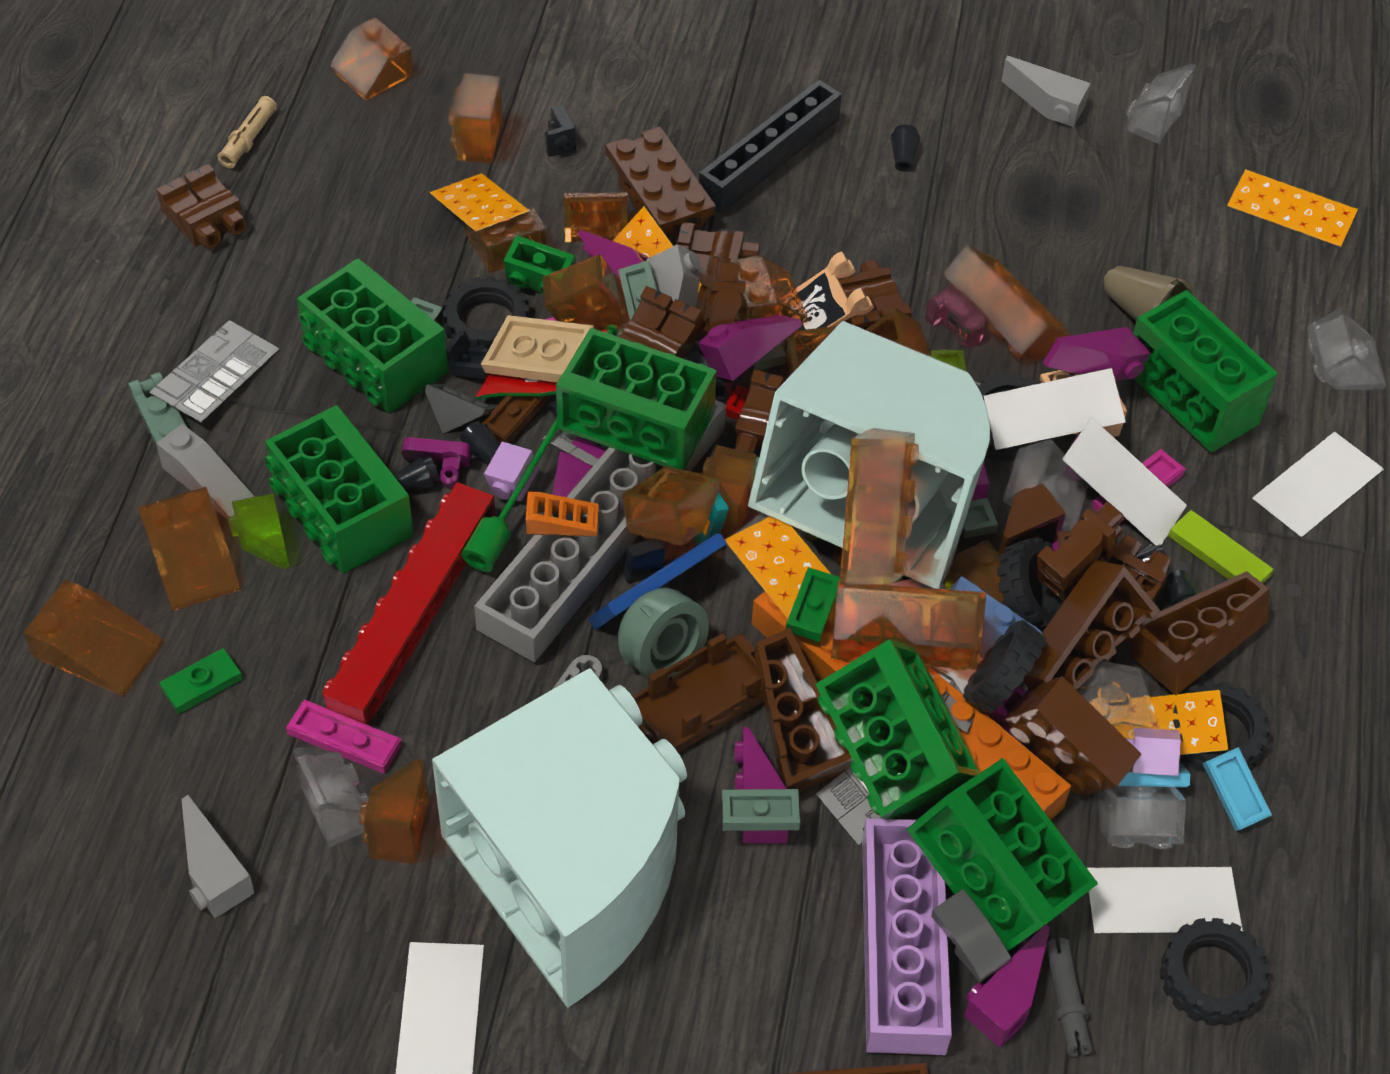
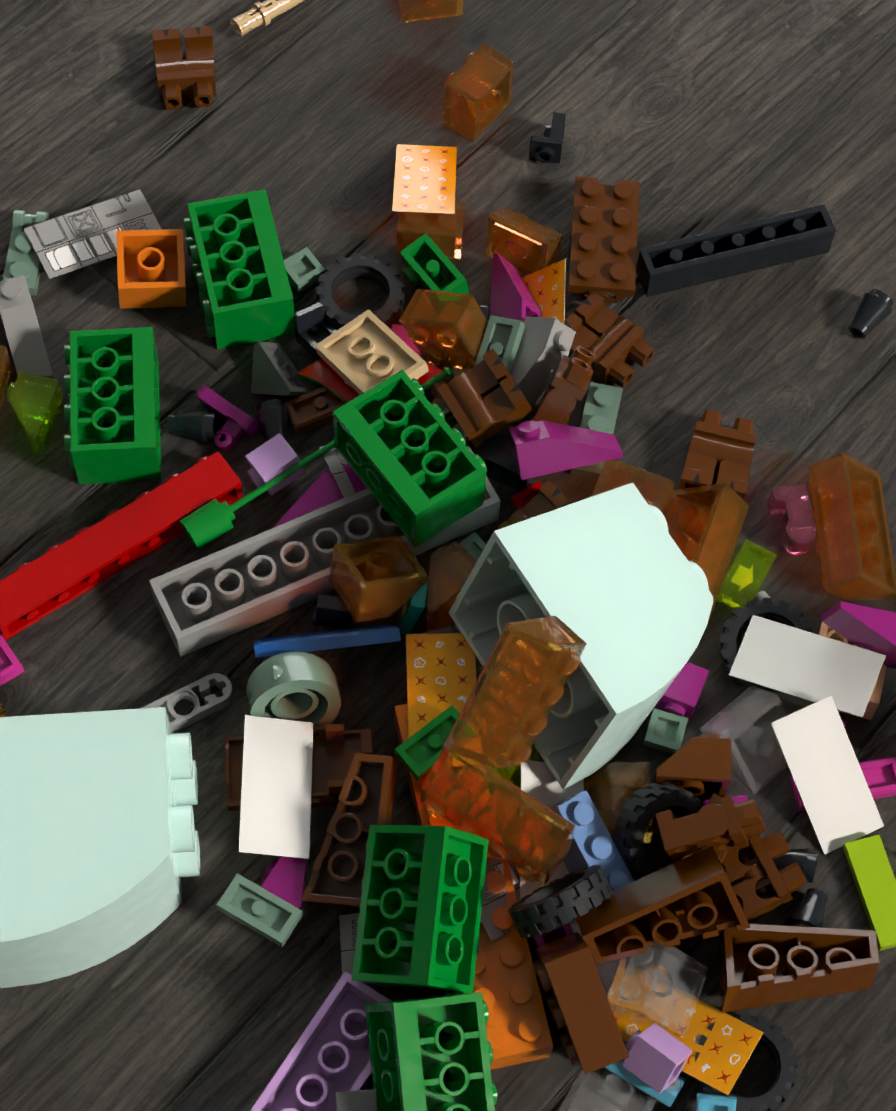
camera: 30 degrees right, 10 degrees up
orange slope [526,492,599,536] -> none
clear orange slope [731,255,808,323] -> none
flag [774,252,875,351] -> none
none -> orange brick [116,229,186,309]
none -> white sticker [239,715,313,859]

